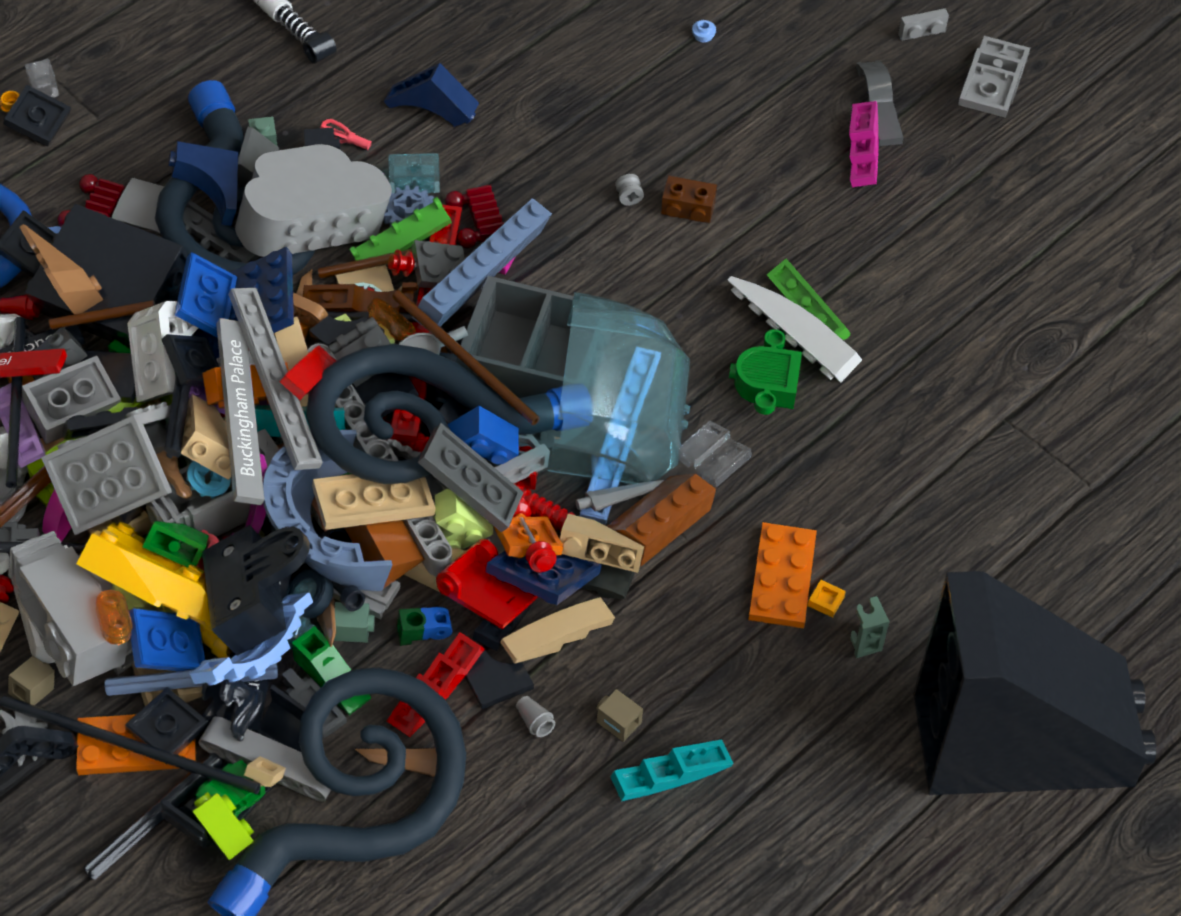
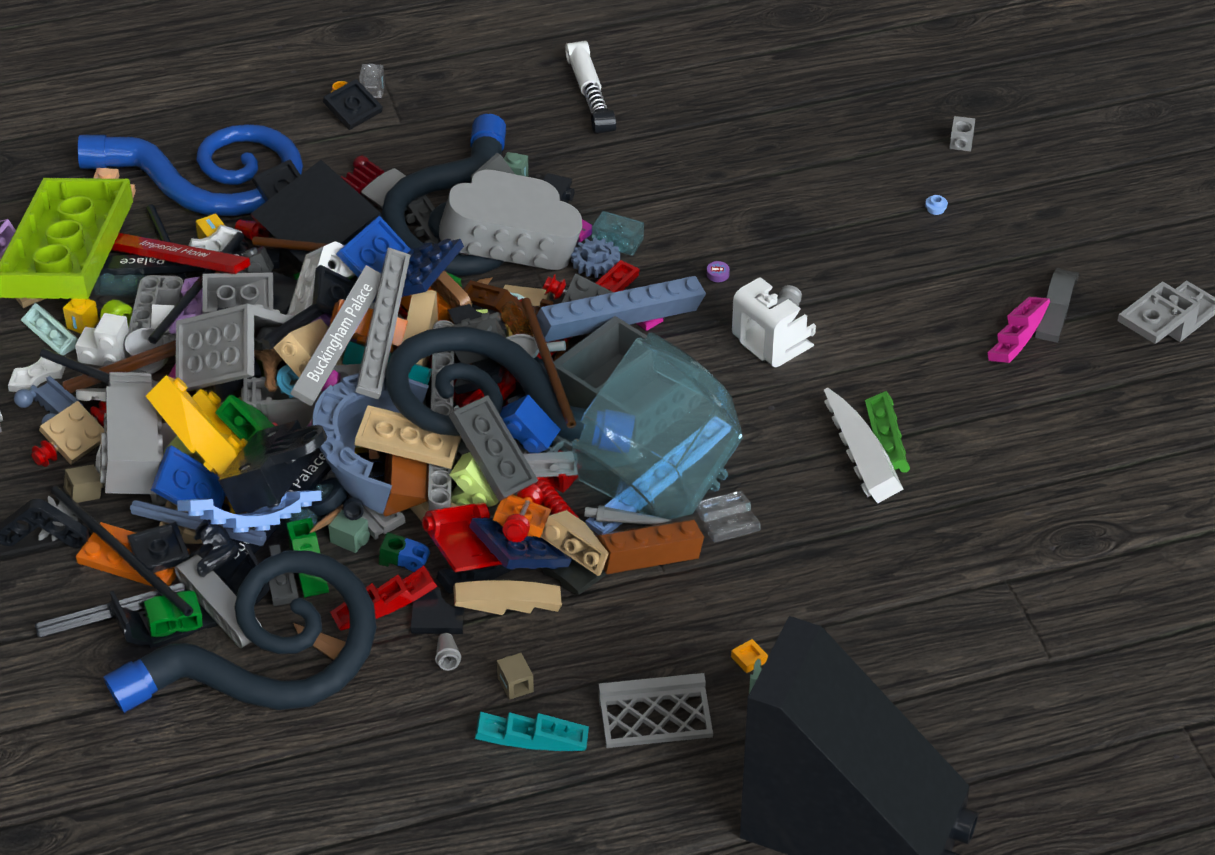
camera: 30 degrees right, 10 degrees down
medium nougat wedge [20,224,103,314] -> none
clear orange plate [95,590,133,645] -> none
dark blue arch [168,141,238,226] -> none
lime brick [192,792,254,860] -> none
tan plate [244,756,286,787] -> none
red slope [280,345,336,400] -> none
reddish brown bar [318,249,412,279] -> none
coral piece [320,119,371,150] -> none
bright green hinge [349,197,452,261] -> none
dark blue arch [384,63,479,127] -> none
dark red gear [445,185,504,248] -> none
reddish brown brick [661,175,717,223] -> none
green piece [729,329,802,415] -> none
orange plate [749,522,817,628] -> none
light grey plate [898,9,949,41] -> none
none -> light grey fence [598,673,713,748]
none -> medium lavender tile [707,261,730,282]
none -> white piece [732,277,816,367]

